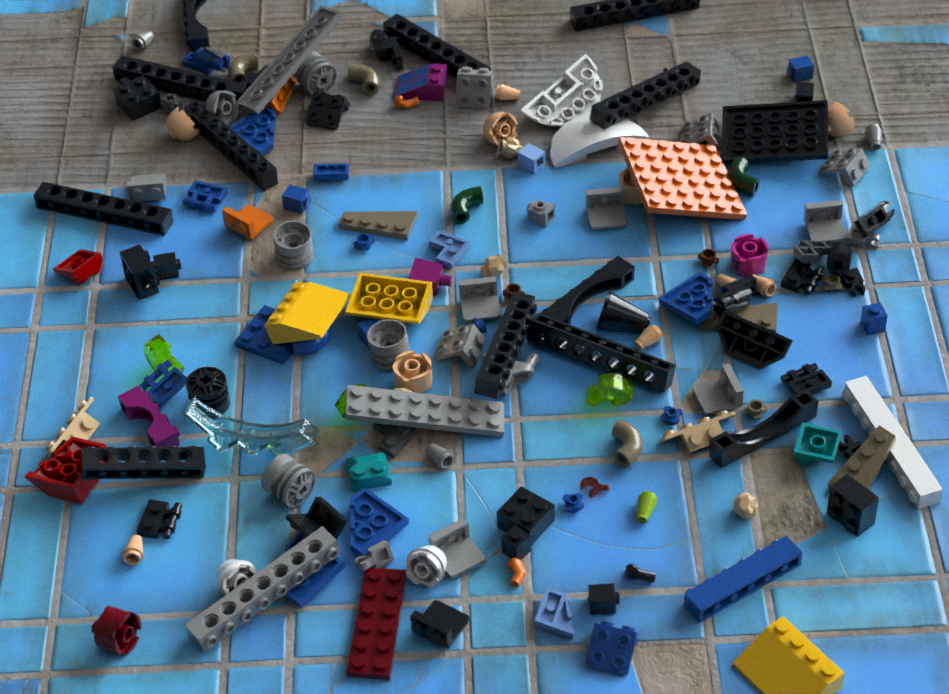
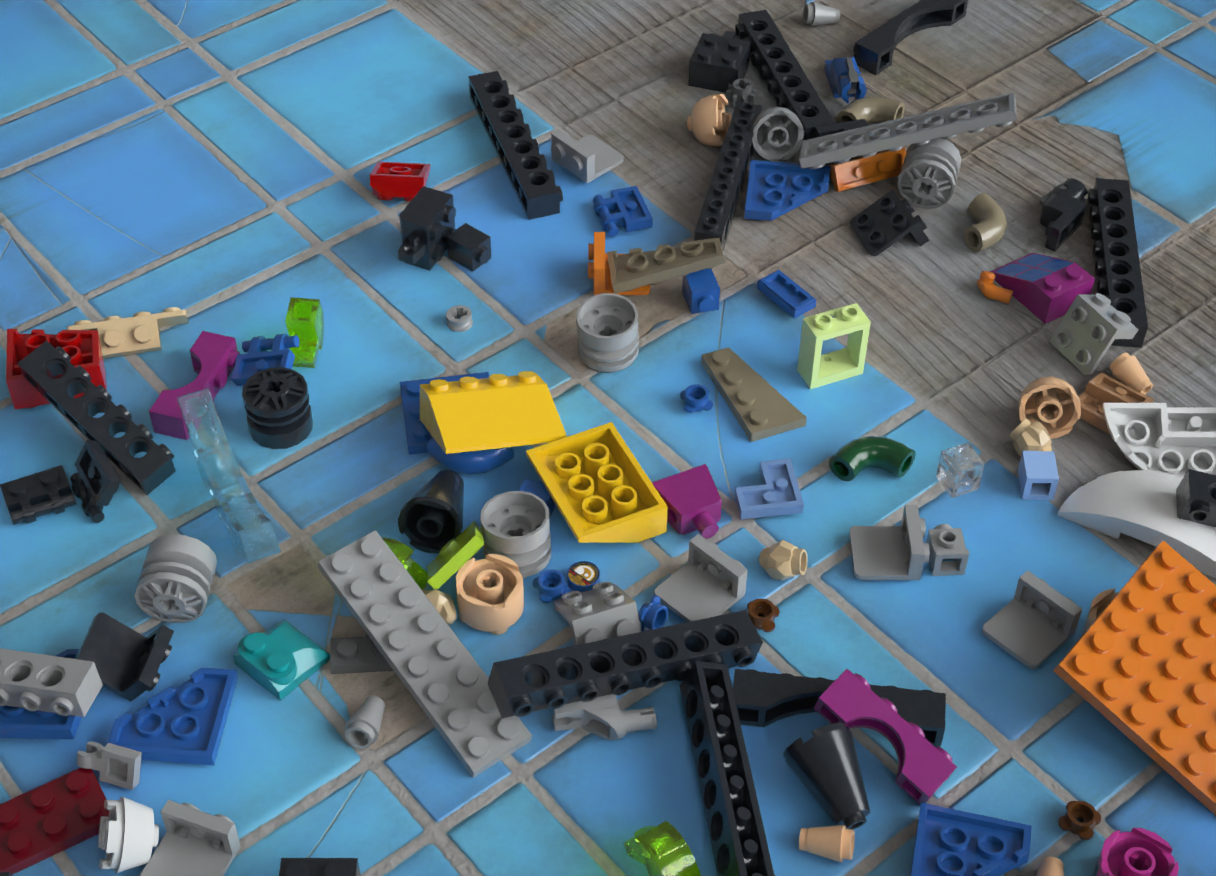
camera: 50 degrees right, 0 degrees up
none -> black plate [70,440,121,523]
none -> black cone [398,470,464,553]
none -> lime plate [427,521,484,590]
none -> light grey bush [446,305,473,332]
none -> blue plate [533,570,570,603]
none -> tile [567,561,600,592]
none -> dark tan wing [607,238,725,294]
none -> yellowish green window [797,303,871,389]
none -> magenta arch [814,669,957,805]
none -> light grey bracket [849,505,930,580]
none -> clear brick [936,443,985,498]
none -> medium nougat slope [1078,372,1154,434]

